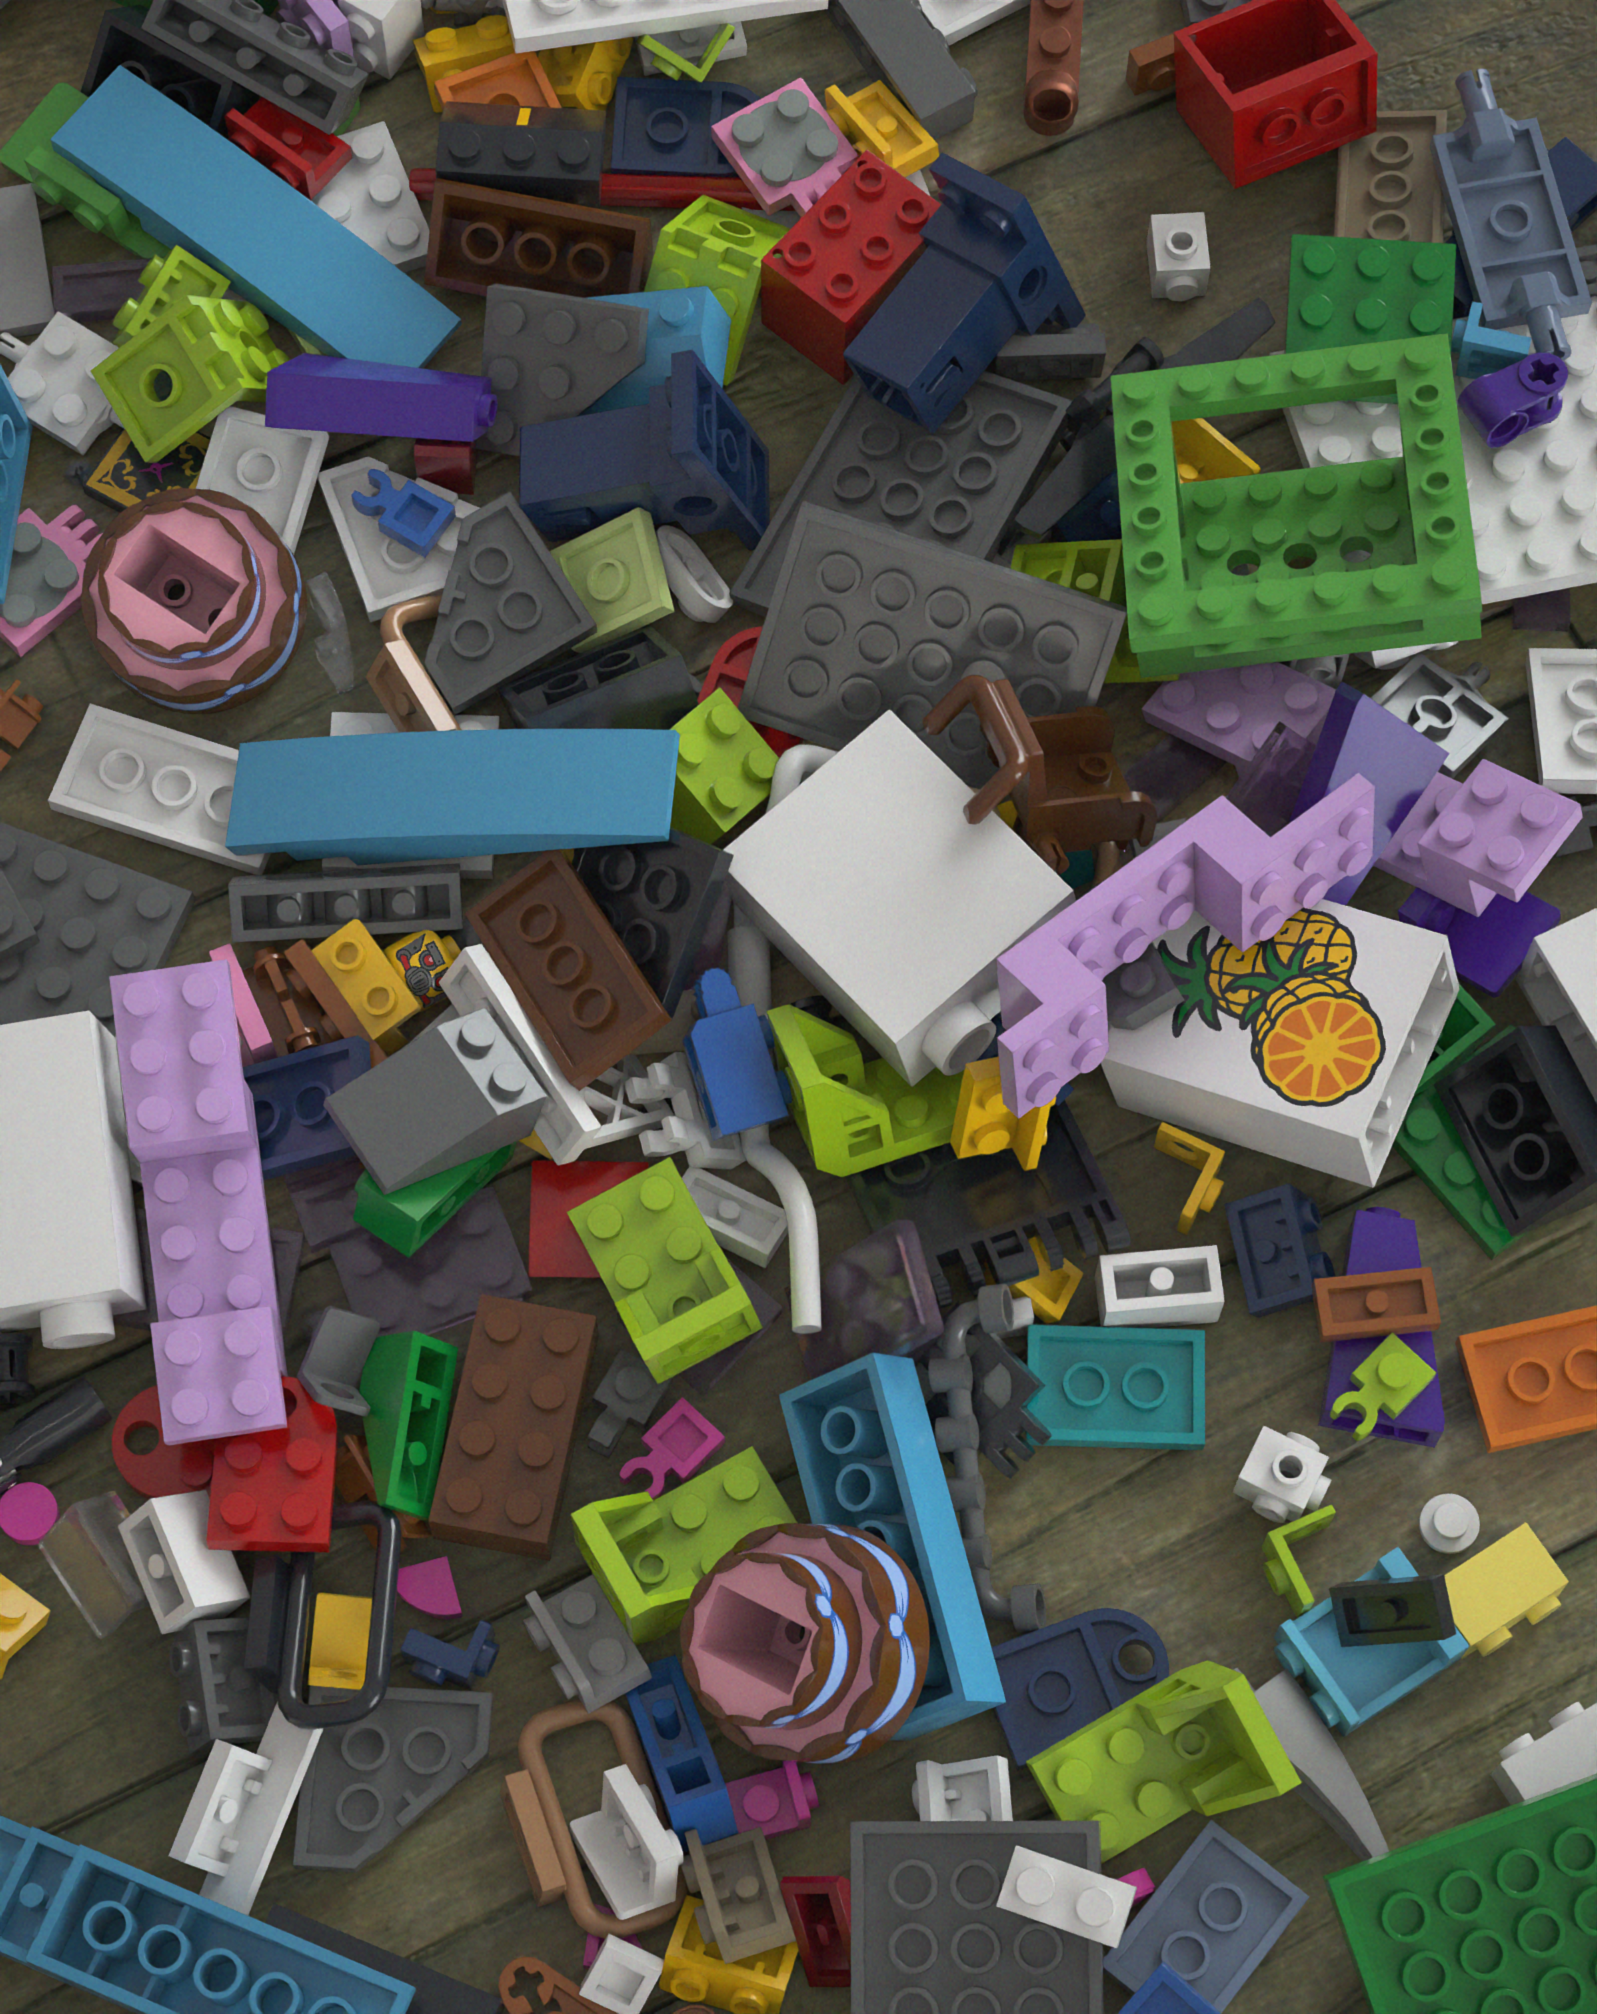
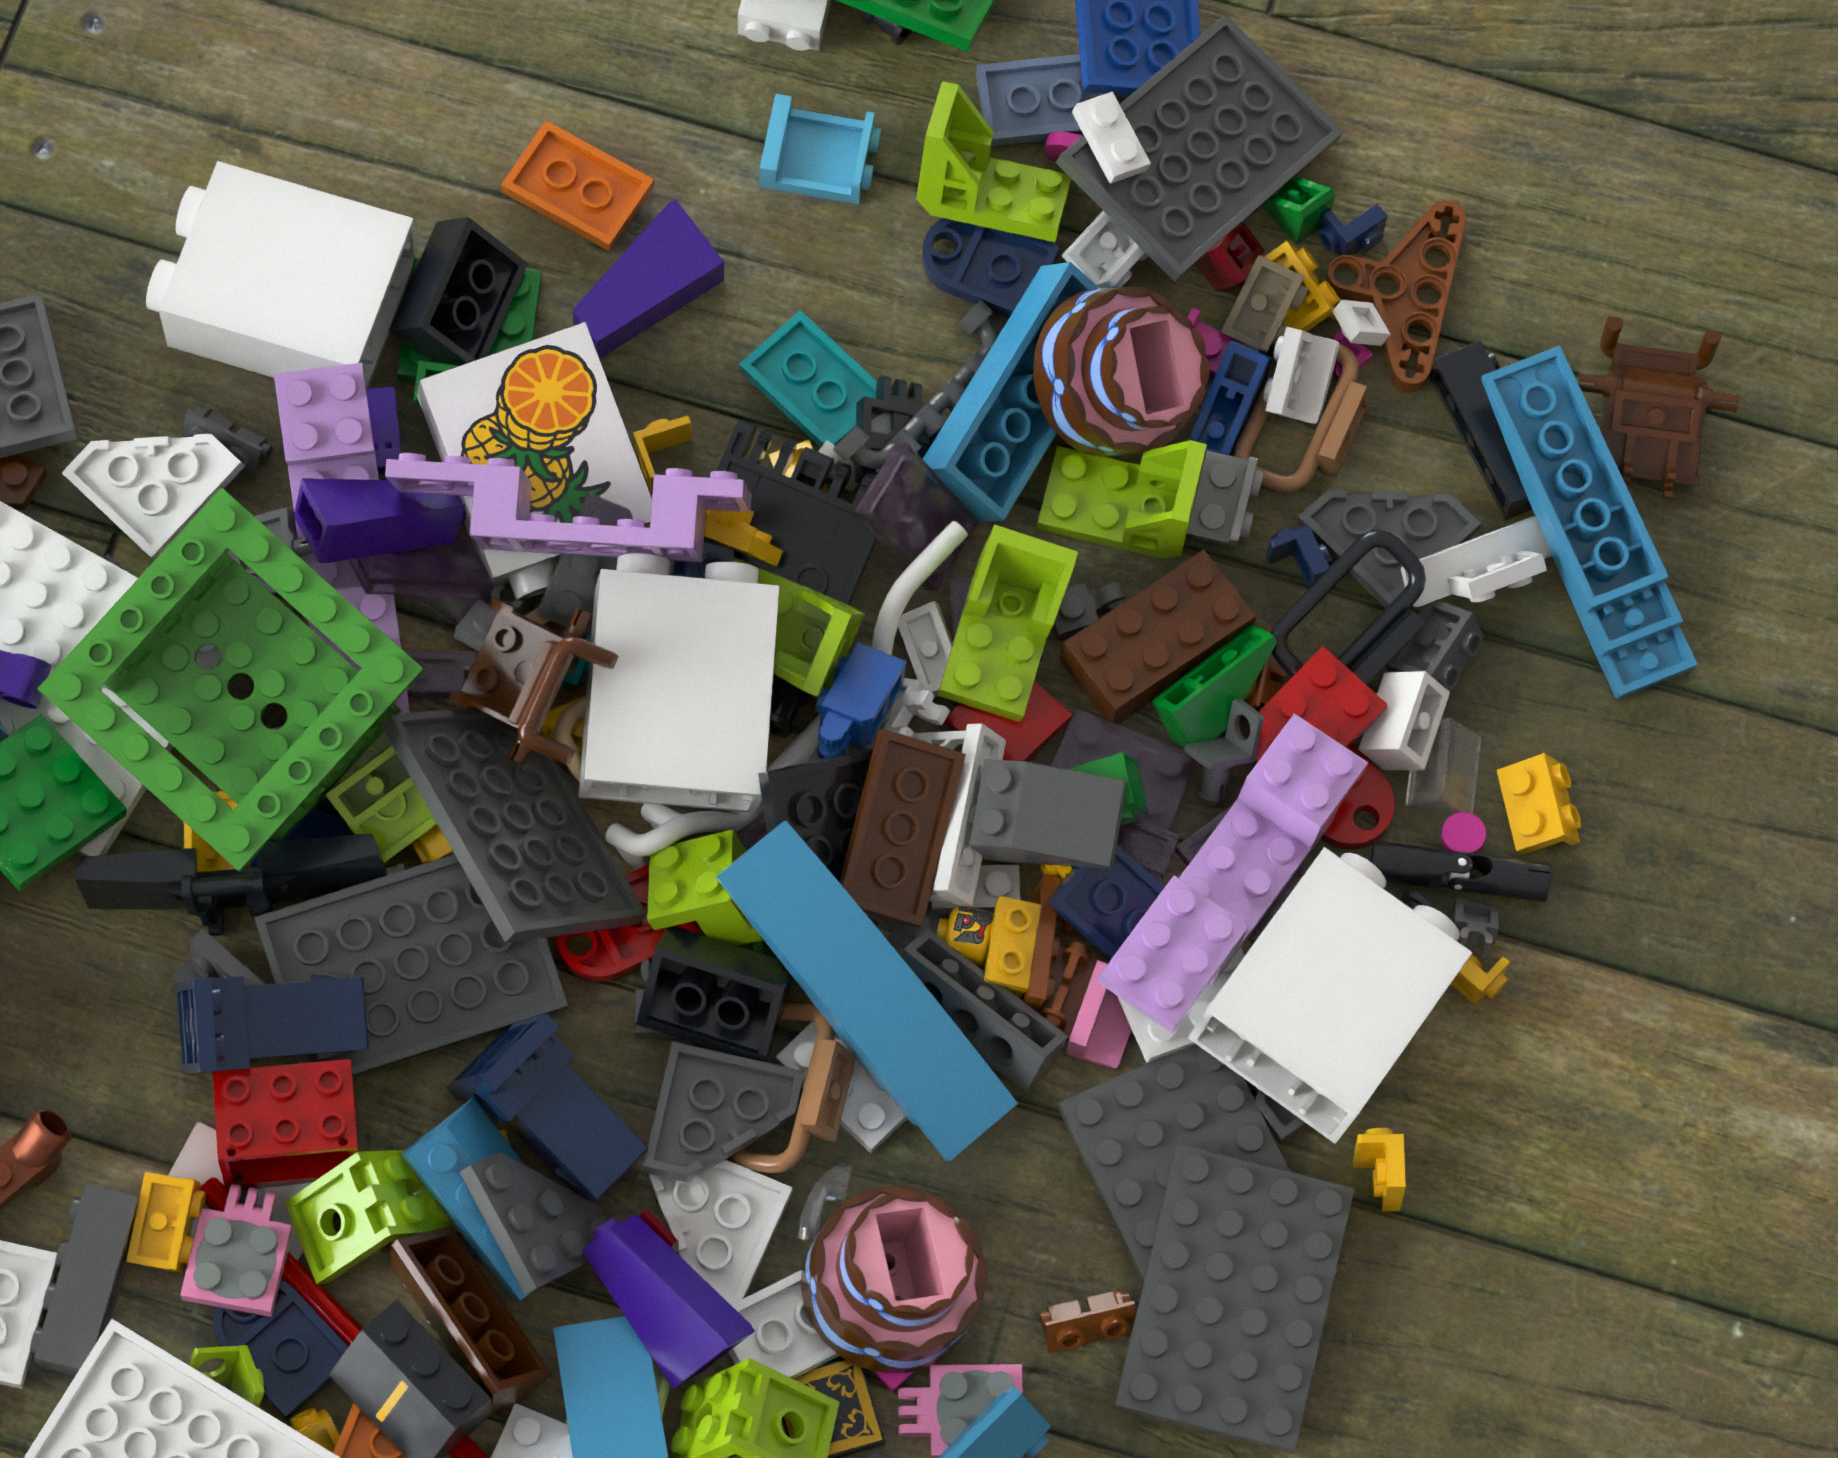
camera: 140 degrees left, 0 degrees up
white plate [48,703,271,875] -> none
yellow bracket [308,1593,372,1690] -> none
blue plate [351,469,456,558] -> none
dark pink tile [397,1556,463,1619] -> none
yellowish green plate [549,507,675,653] -> none
dark pink plate [619,1397,725,1501] -> none
white plate [655,525,733,623] -> none
white brick [1095,1245,1225,1328] -> none
white brick [1146,212,1210,301] -> none
dark blue bracket [1224,1183,1335,1318] -> none
white brick [1233,1426,1331,1523] -> none
light grey piece [1234,1667,1389,1861] -> none
lime bracket [1262,1504,1336,1618] -> none
dark orange plate [1311,1267,1441,1343] -> none
lime plate [1329,1332,1436,1441] -> none
black plate [1329,1574,1456,1647] -> none
white plate [1419,1494,1480,1554] -> none
light yellow brick [1444,1523,1569,1659] -> none

